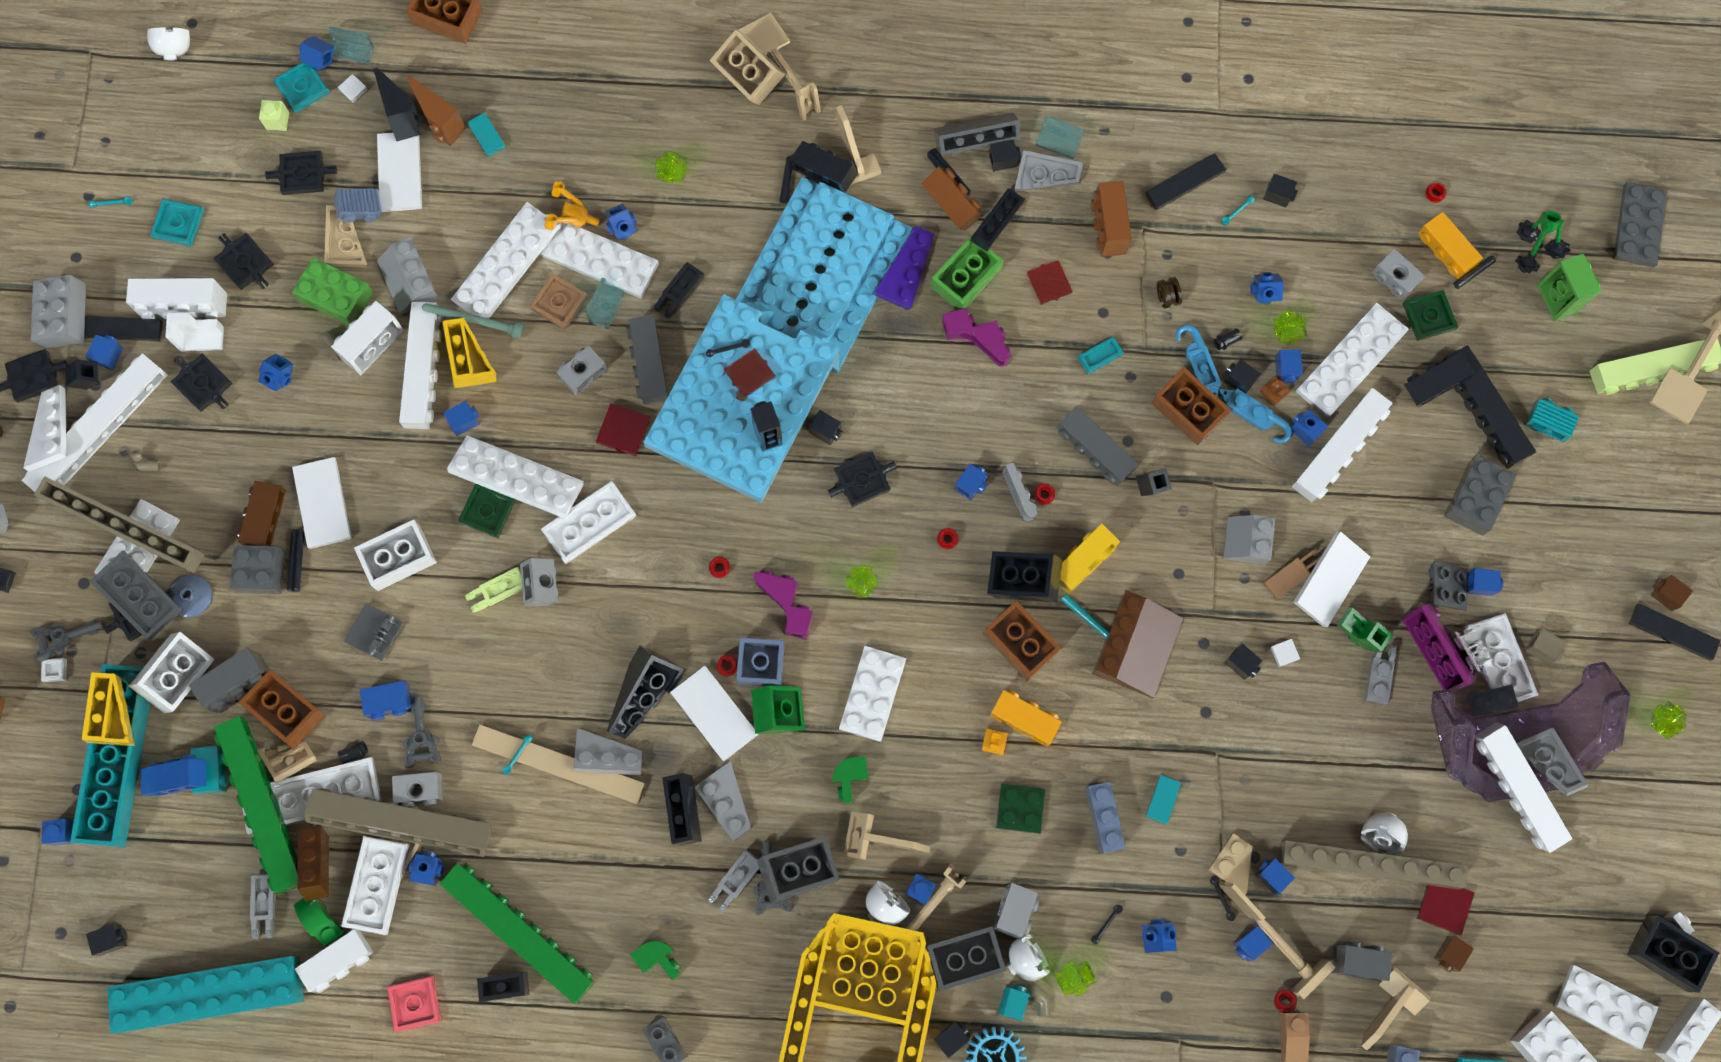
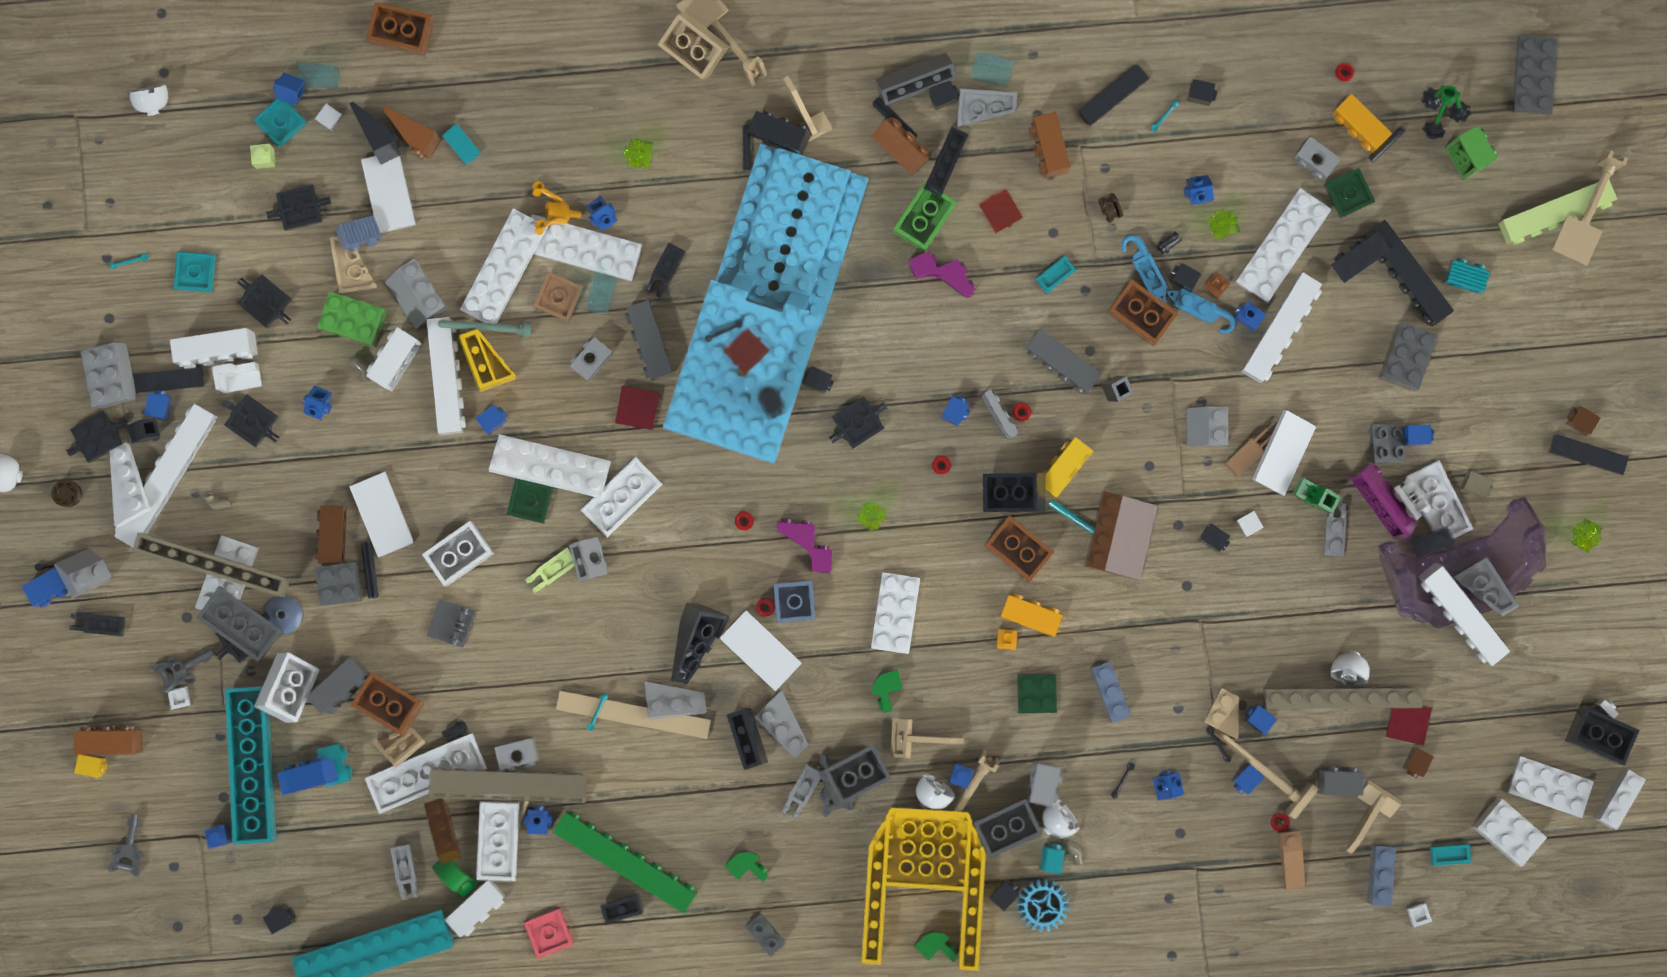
camera: 10 degrees left, 10 degrees up
yellow wedge [82,672,135,746] -> none
green brick [214,716,298,894] -> none
blue brick [360,681,412,721] -> none
dark grey piece [403,697,441,768] -> none
green slope [751,685,805,734] -> none
dark purple wing [872,226,934,310] -> none
clear neon green brick [1055,961,1097,997] -> none
teal tile [1145,775,1181,825] -> none
blue brick [1275,350,1303,383] -> none

